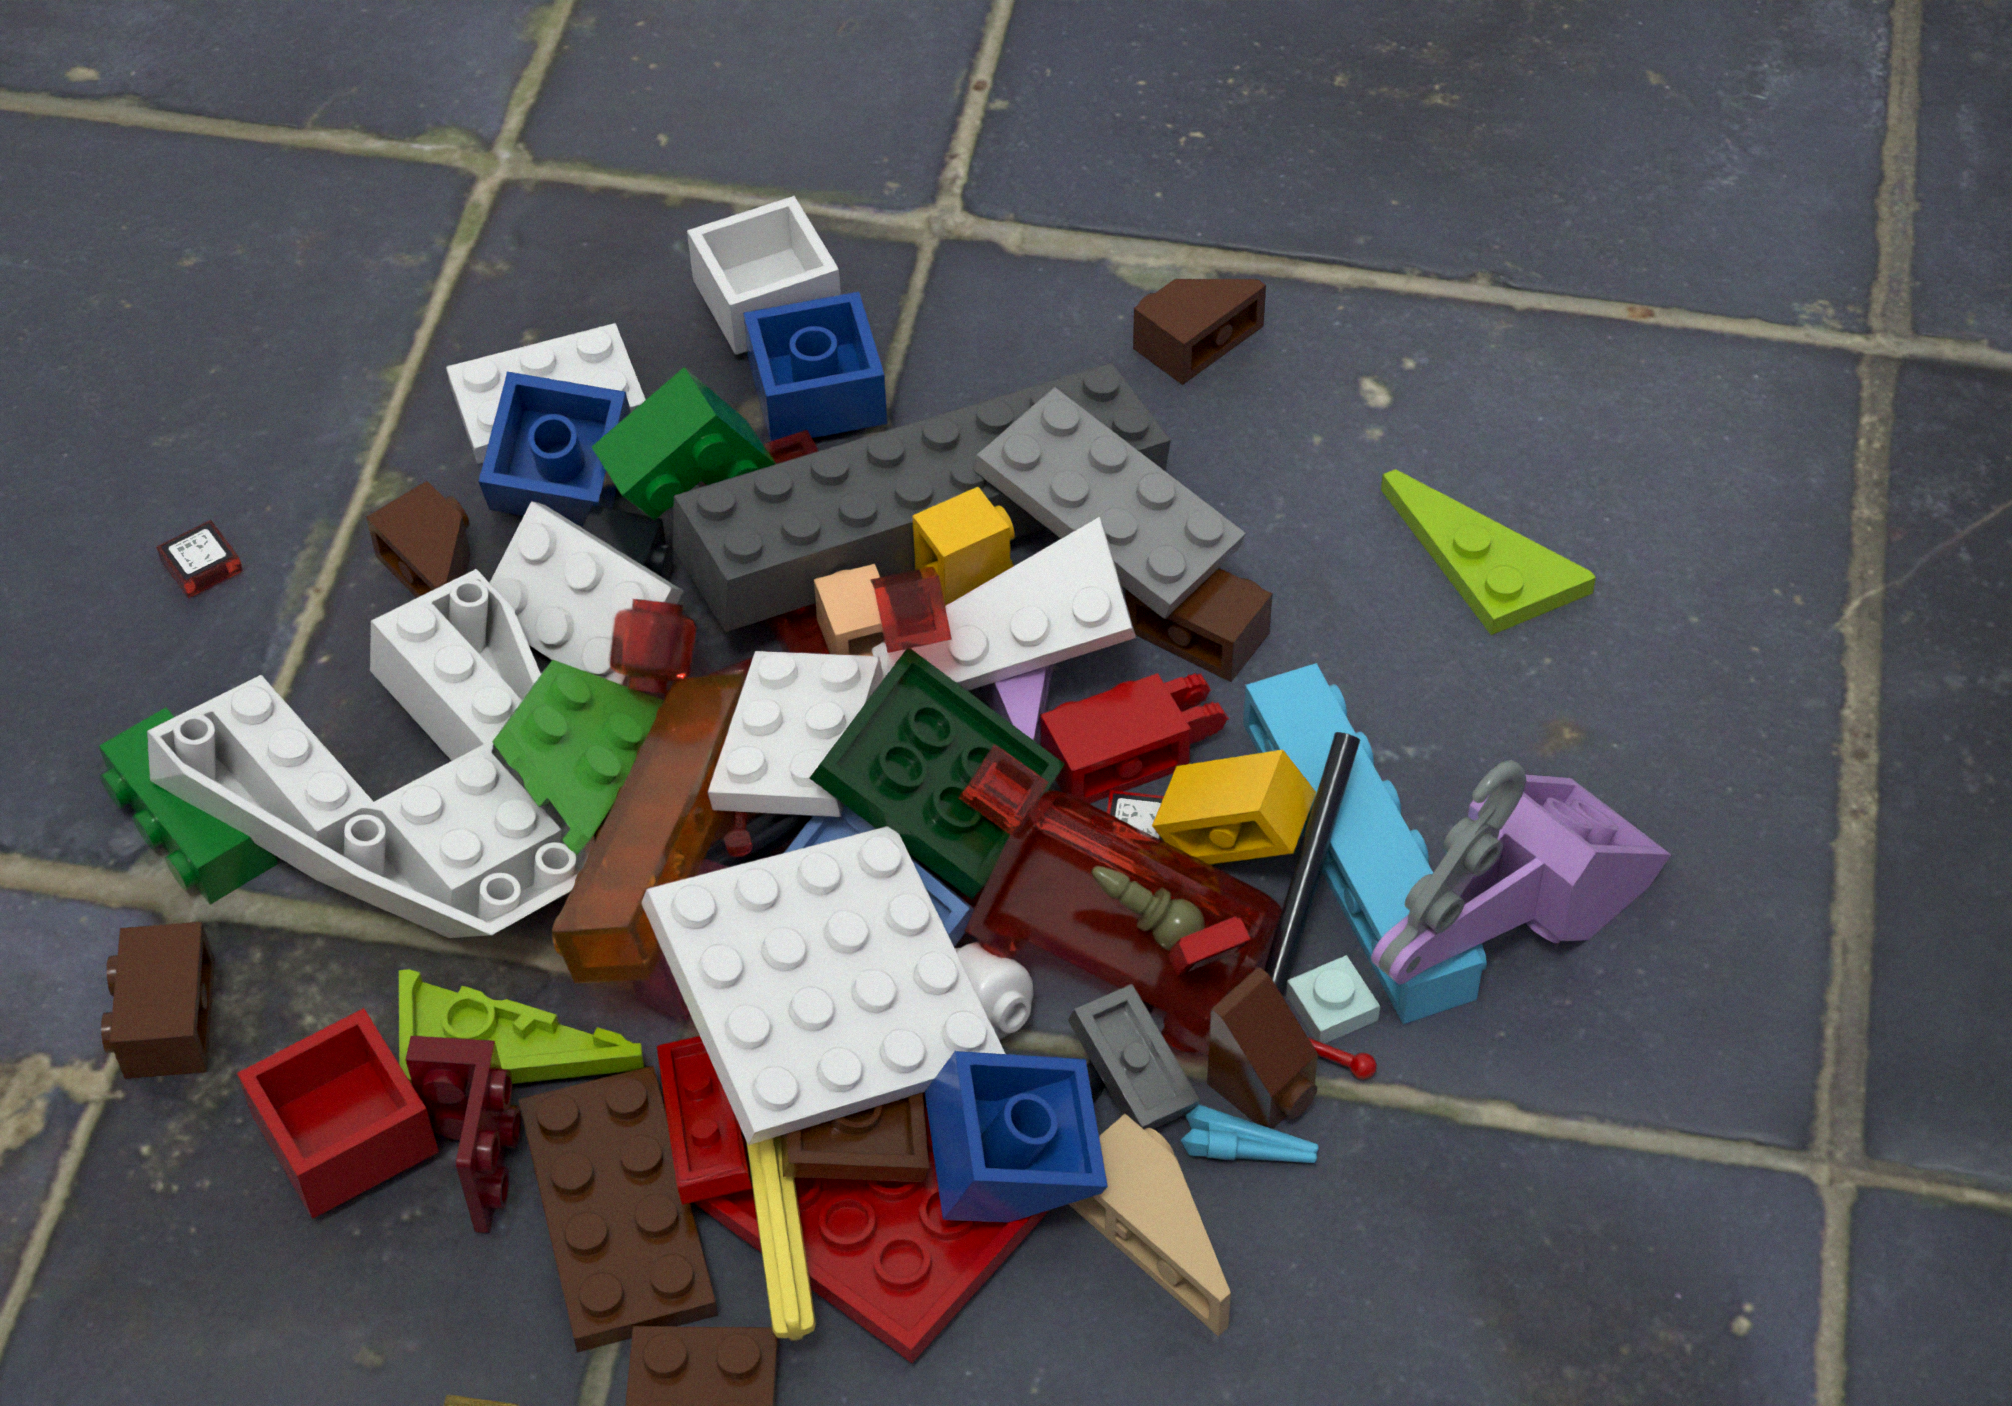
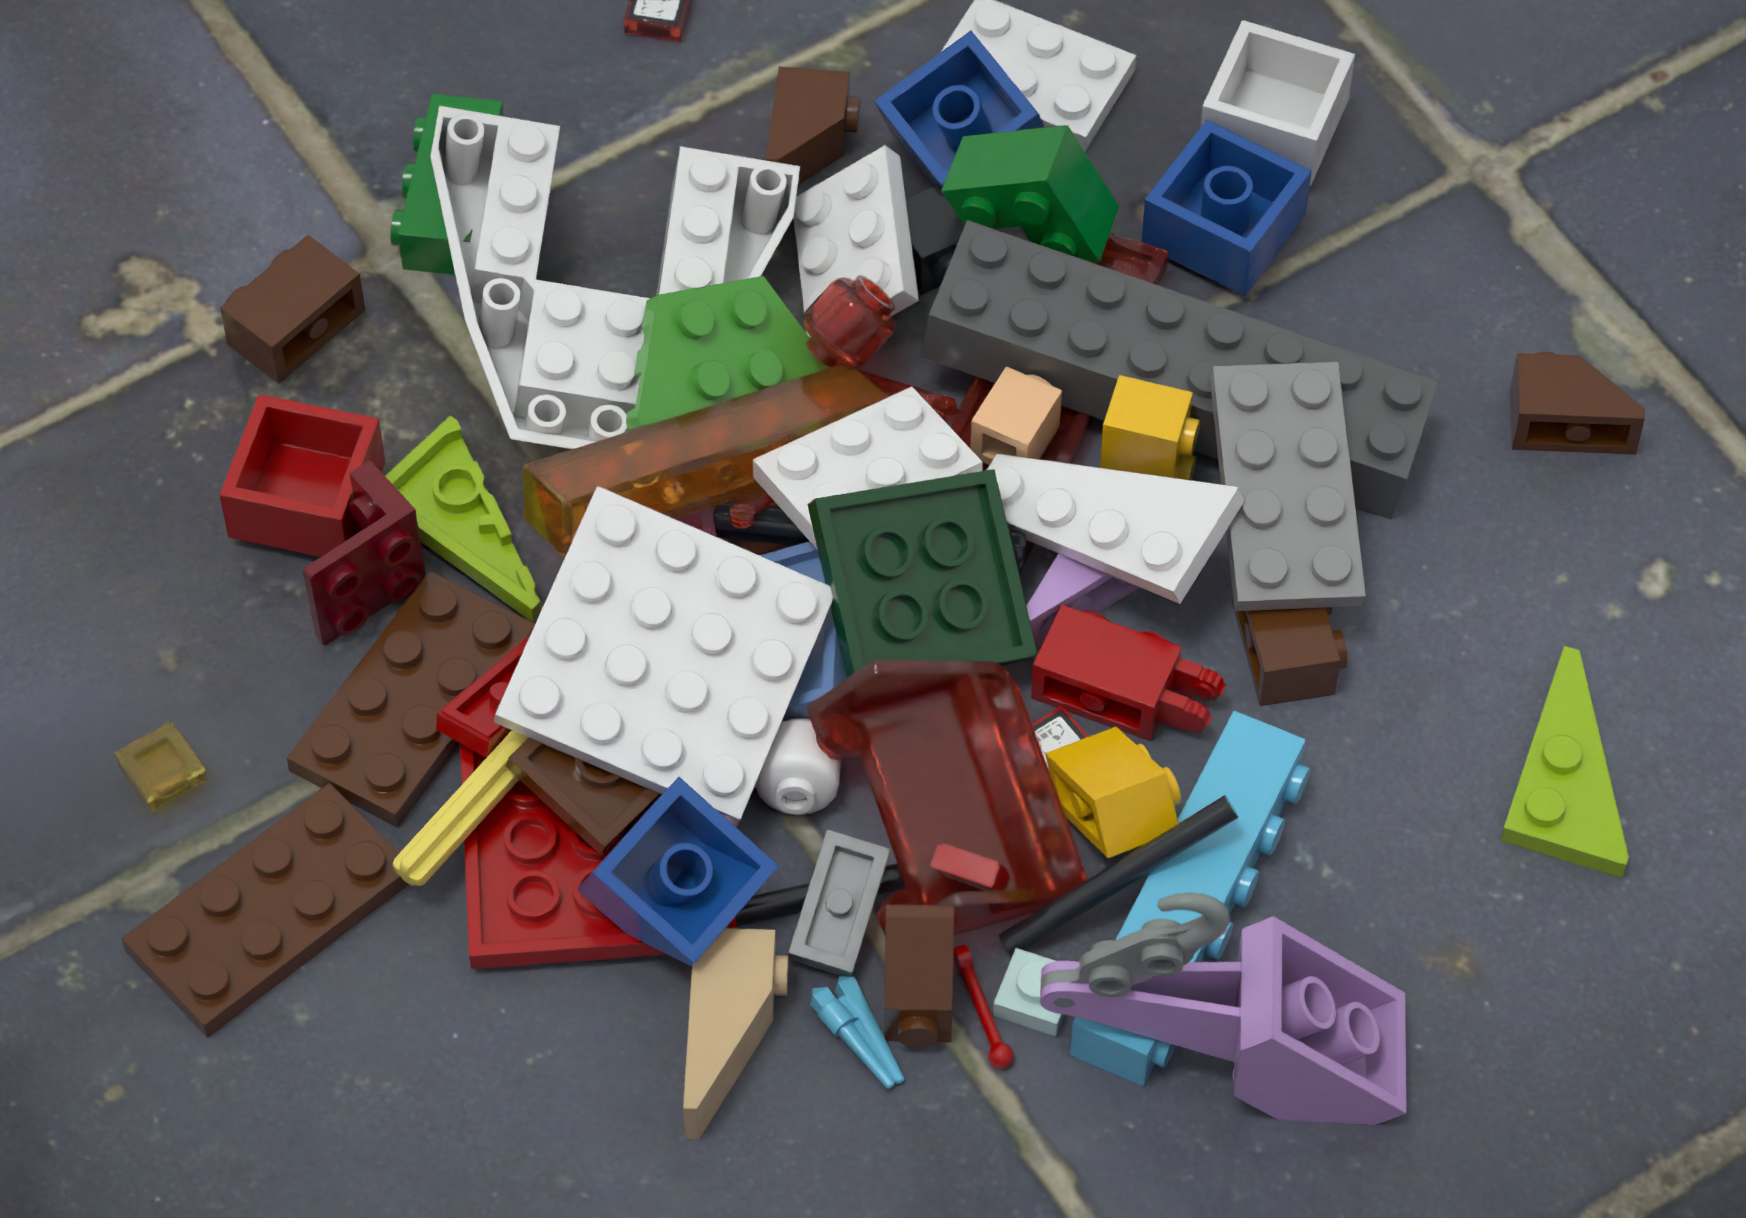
camera: 45 degrees right, 5 degrees up
clear red brick [870,566,952,653] -> none
clear red tile [959,744,1049,836] -> none
olive bar [1091,866,1205,952] -> none

